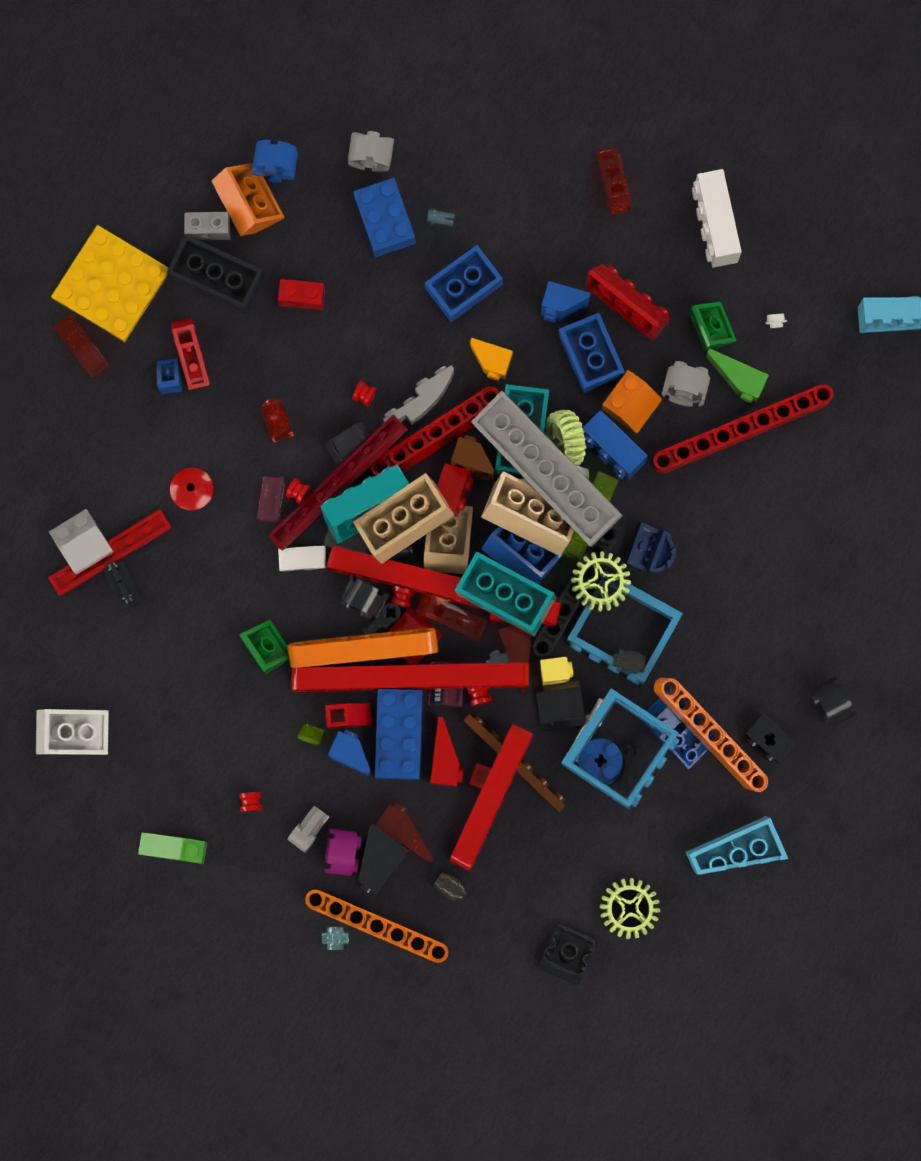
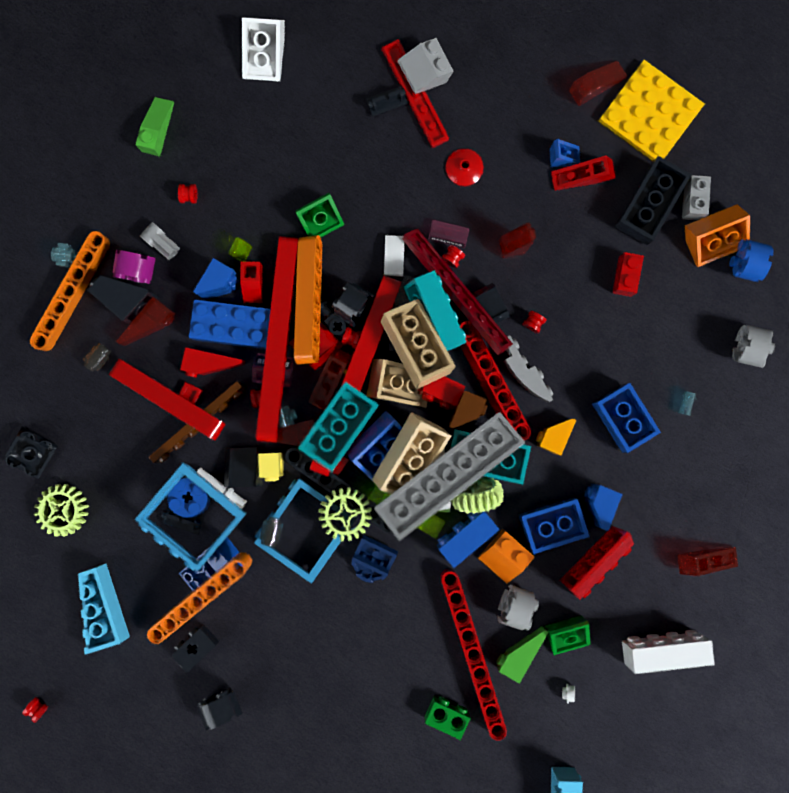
camera: 85 degrees right, 5 degrees up
blue brick [353,178,416,257] -> none
none -> red wheel [22,697,49,723]
none -> green brick [424,696,471,740]

